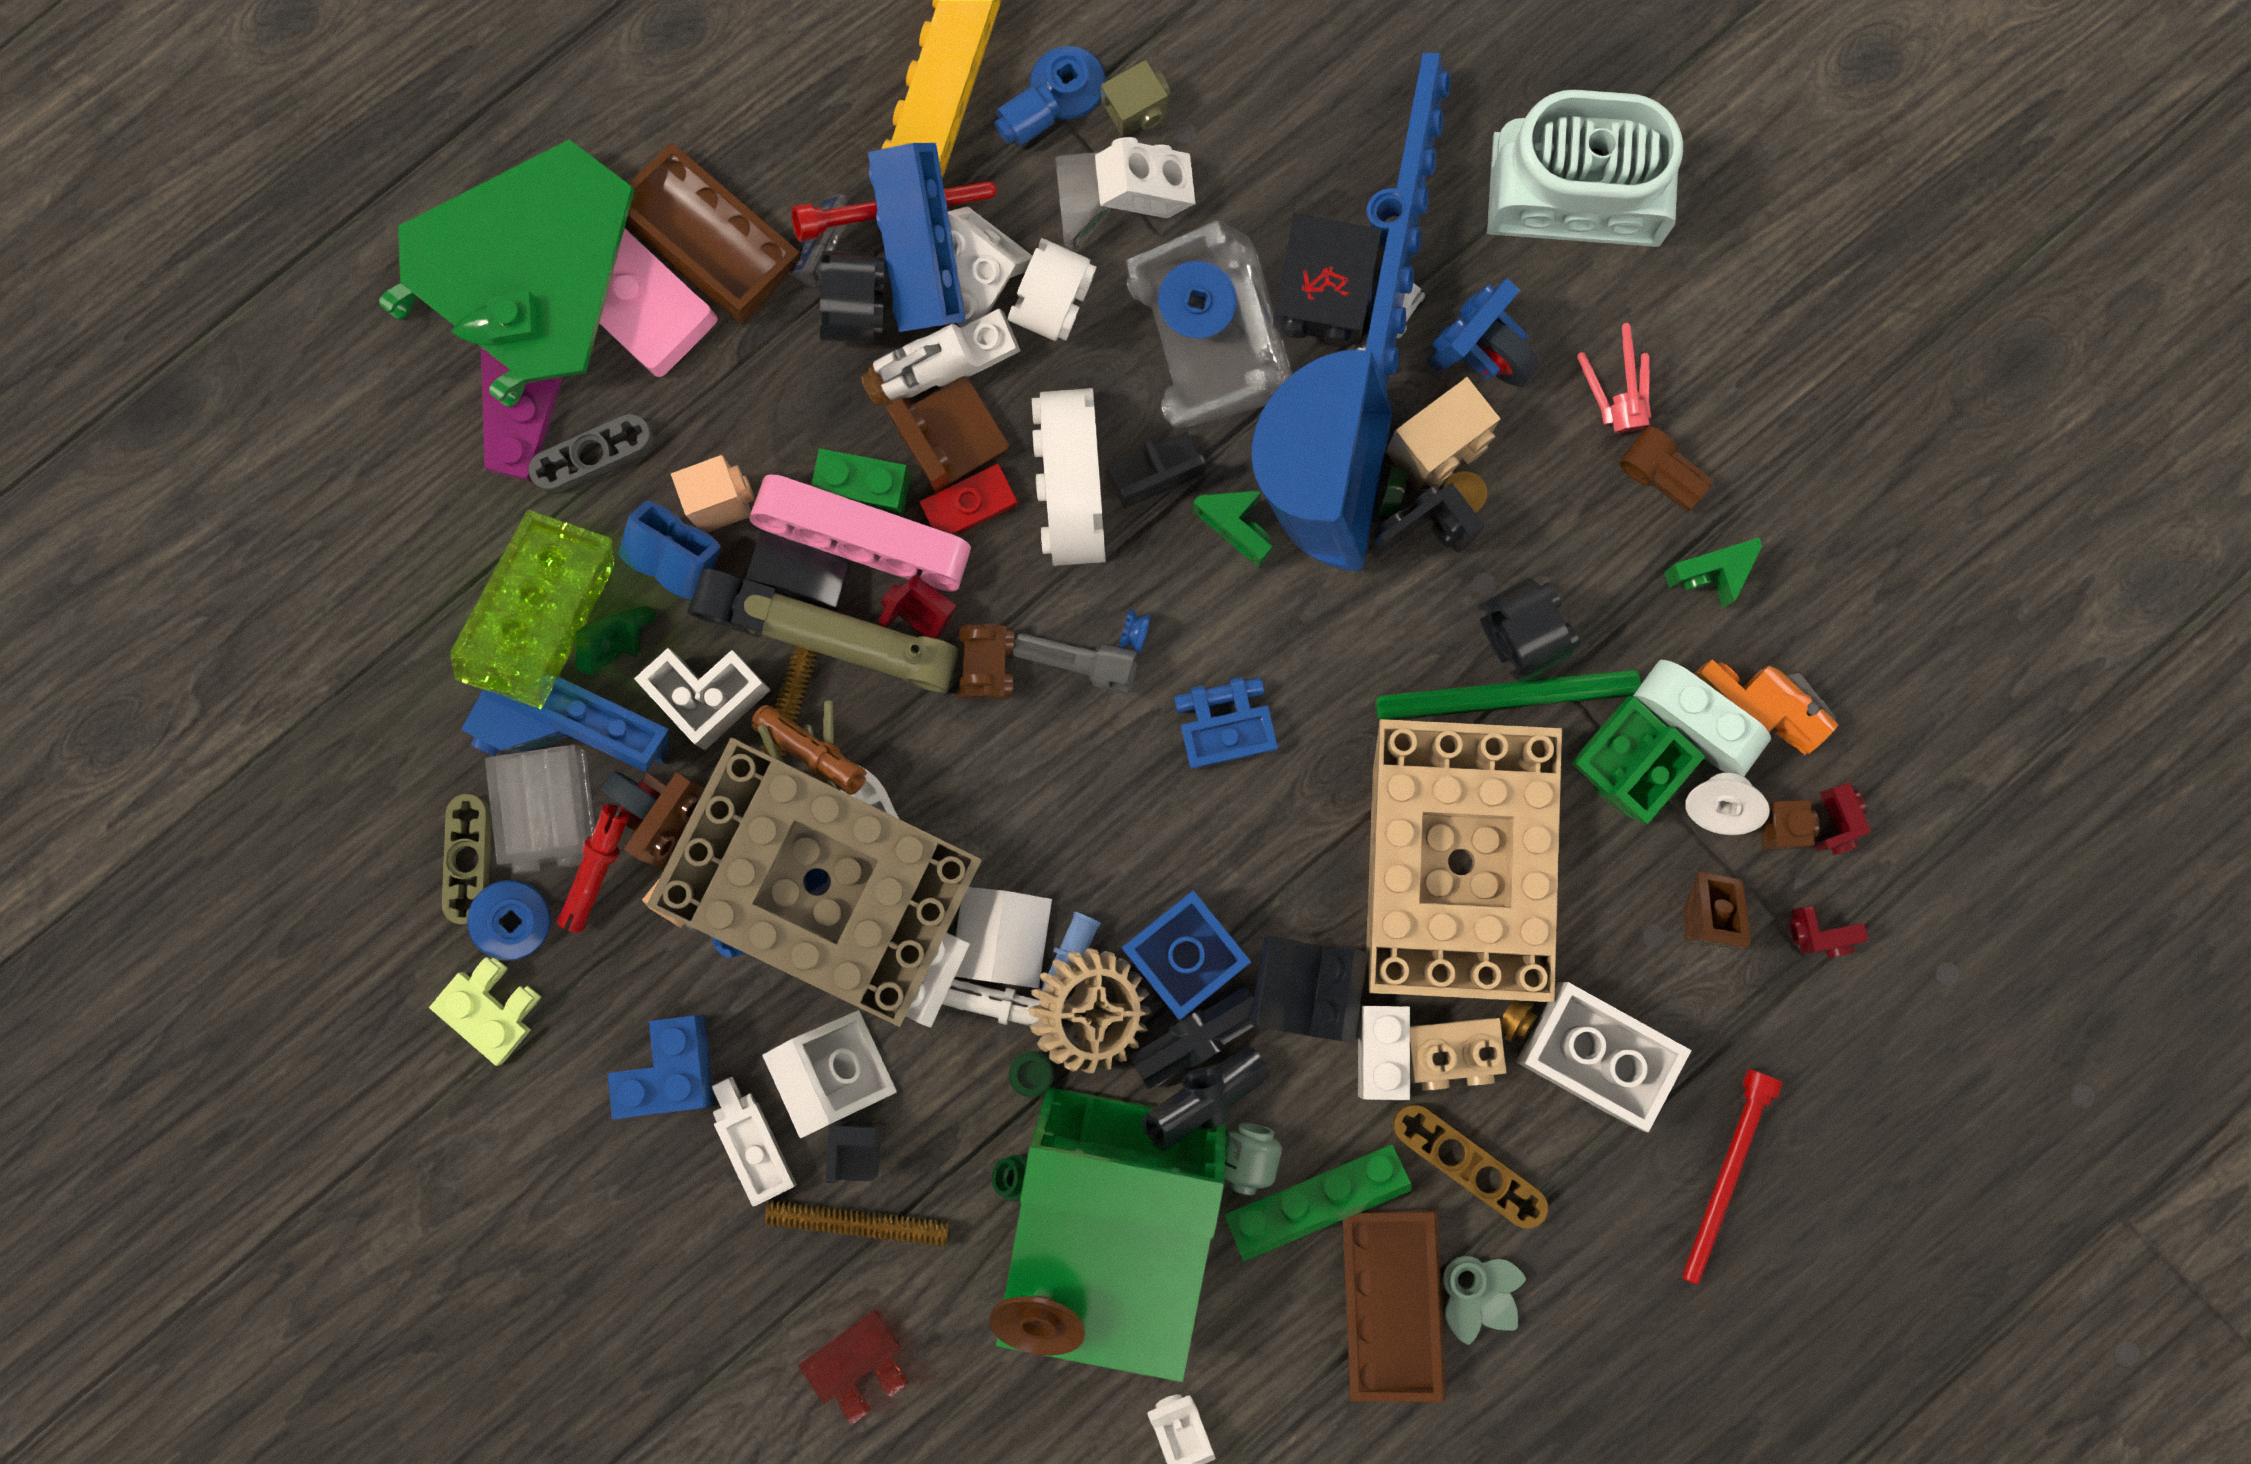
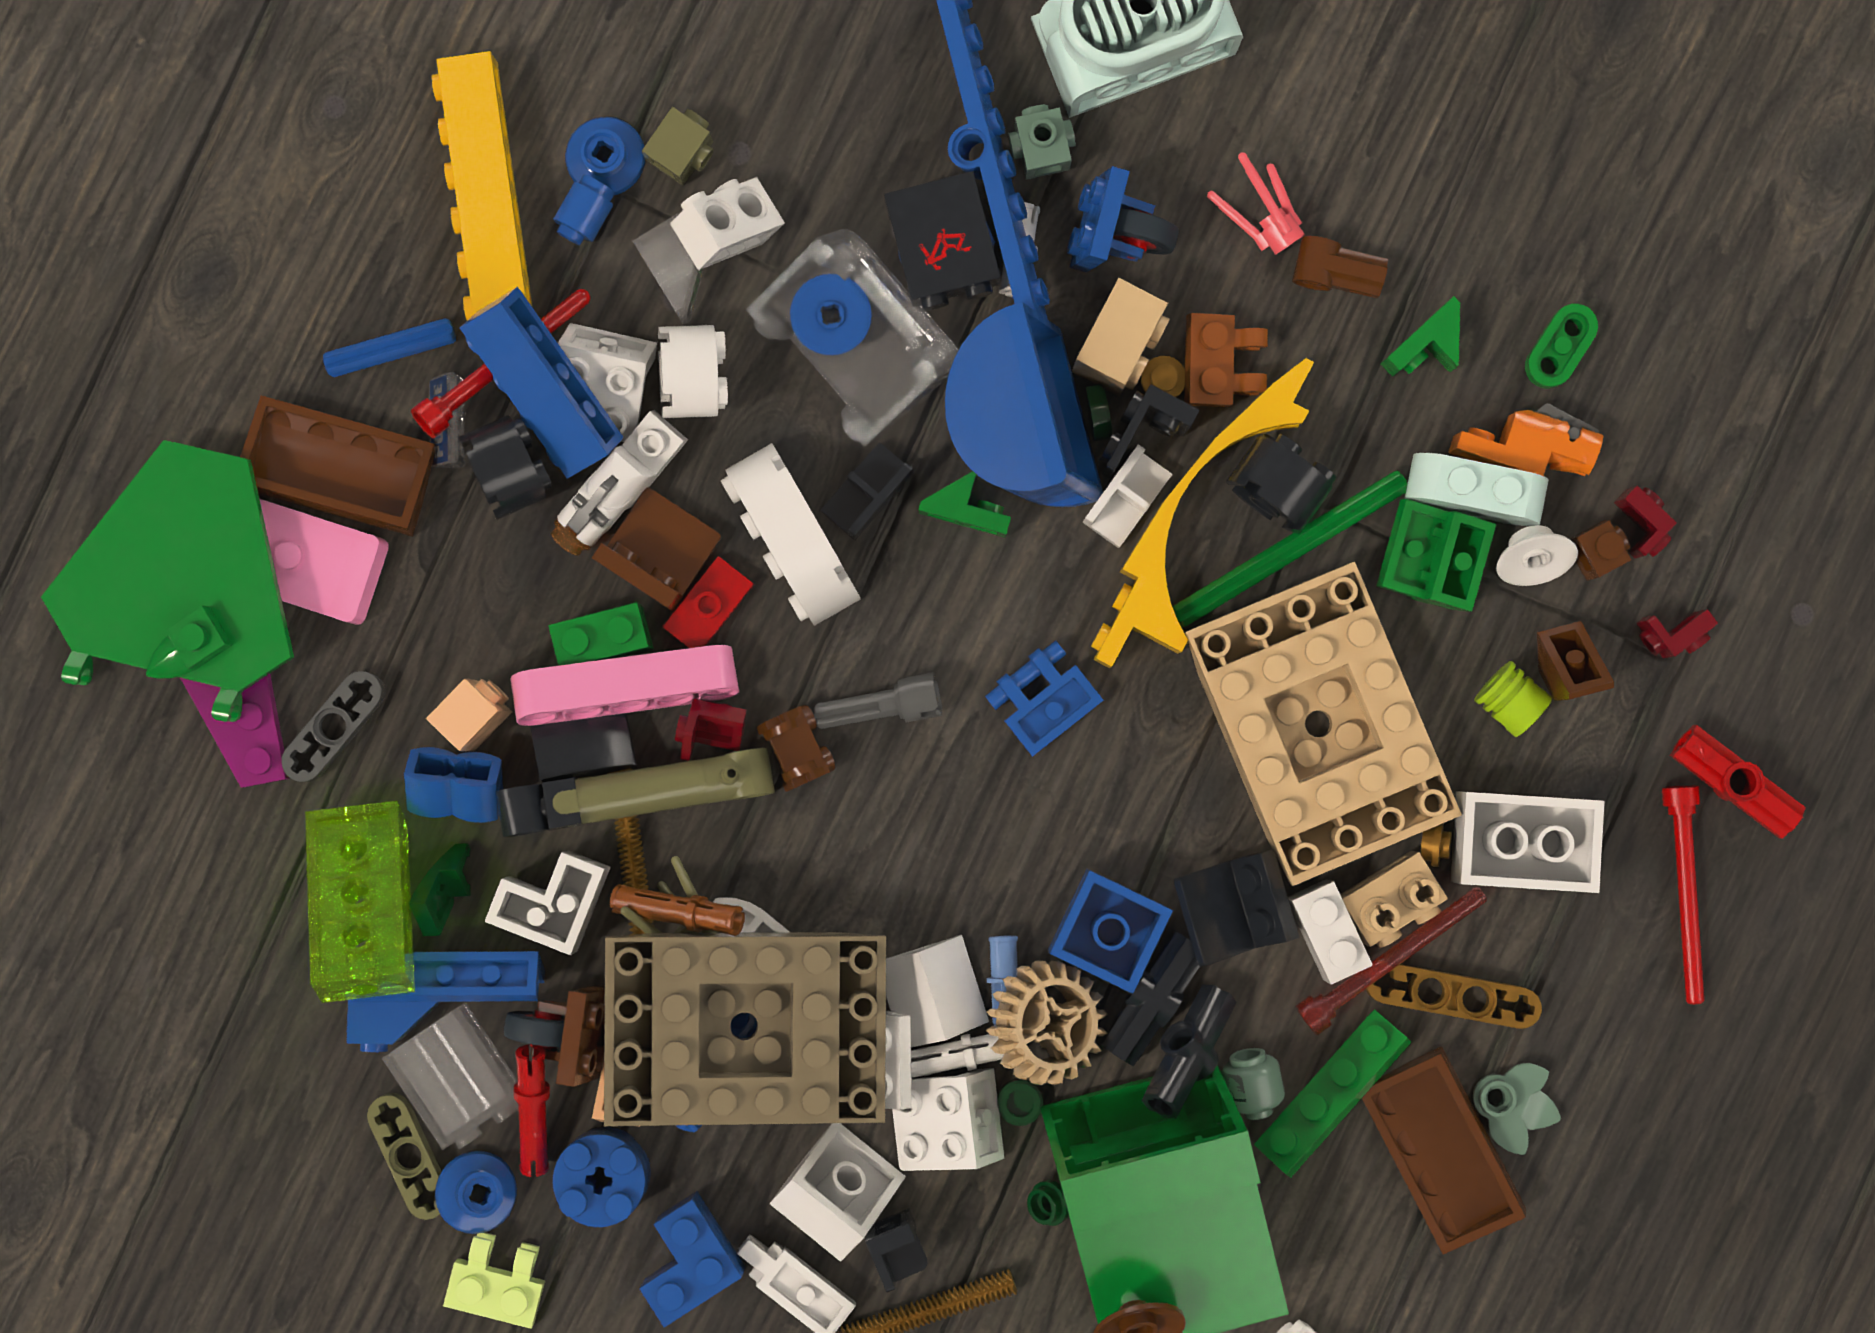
camera: 30 degrees left, 5 degrees up
blue bush [1119,609,1151,653] -> none
none -> blue axle [323,318,456,377]
none -> blue brick [553,1127,651,1227]
none -> white bracket [892,1068,1005,1171]
none -> sand green brick [1008,104,1076,180]
none -> white panel [1083,444,1172,548]
none -> yellow slope [1091,358,1314,668]
none -> dark orange plate [1184,313,1268,407]
none -> clear red piece [1295,887,1487,1036]
none -> lime piece [1474,661,1553,737]
none -> green plate [1525,304,1598,389]
none -> red piece [1670,725,1806,839]

